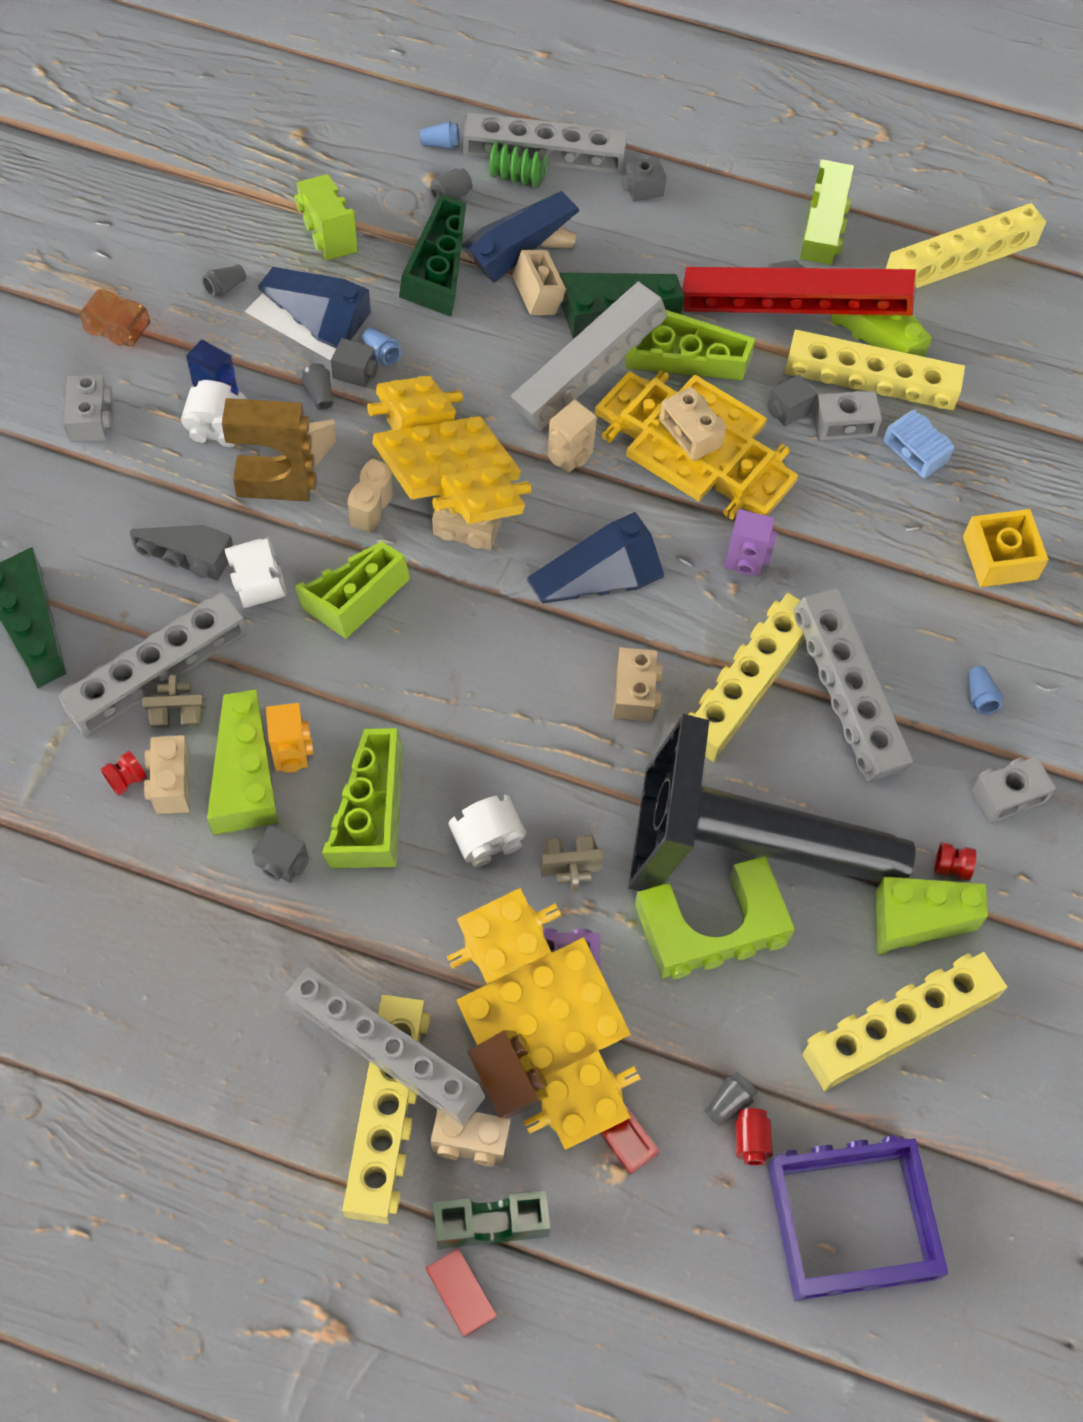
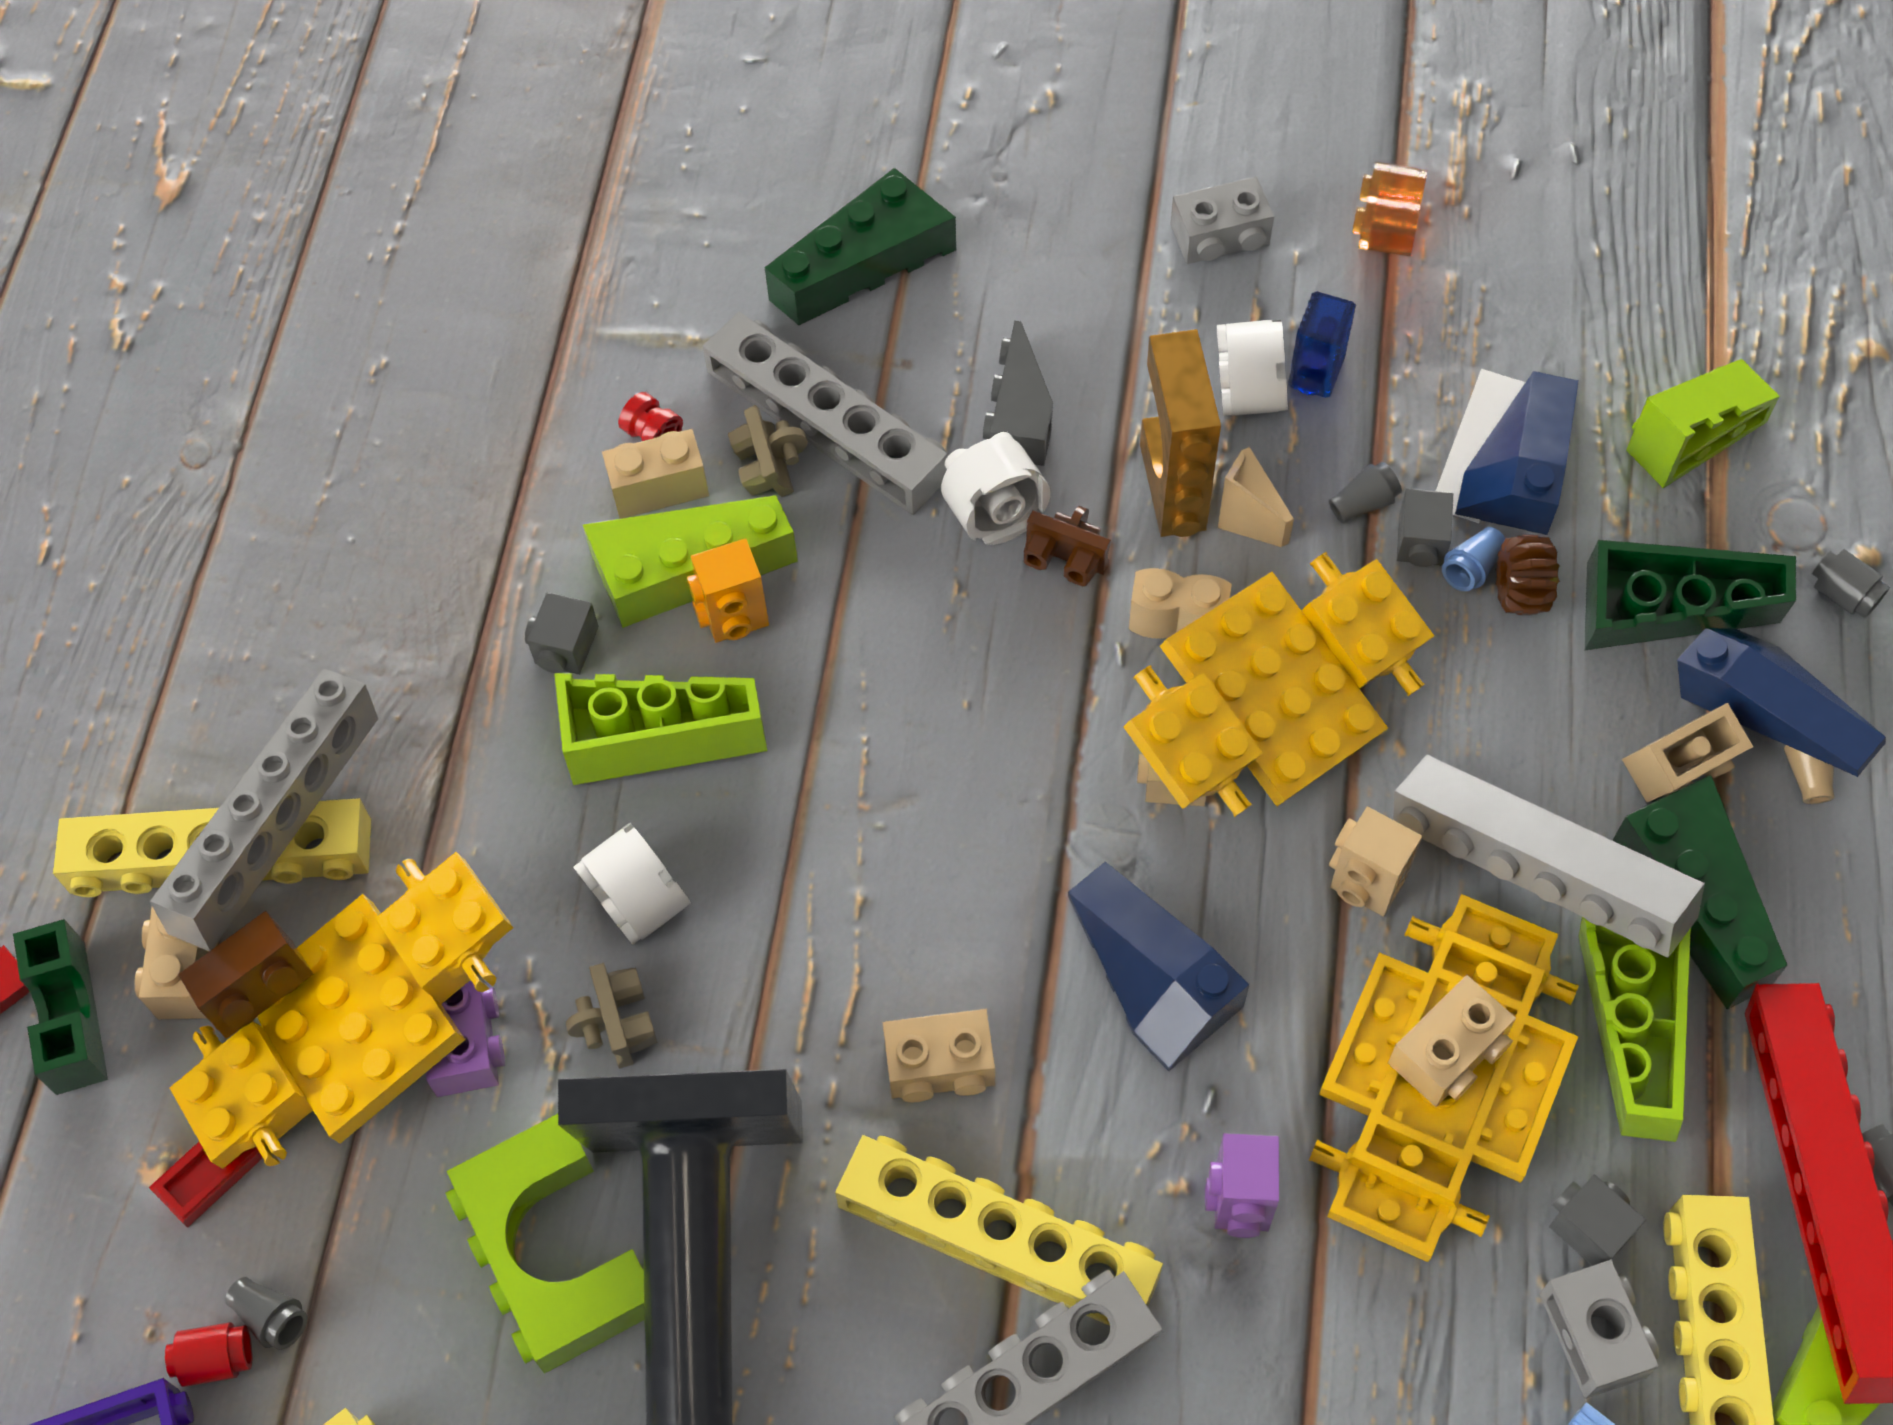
camera: 85 degrees right, 0 degrees up
dark grey cone [202,264,246,298] -> none
lime wedge [294,541,410,639] -> none
none -> reddish brown hips [1023,506,1111,587]
none -> reddish brown gear [1495,535,1560,615]

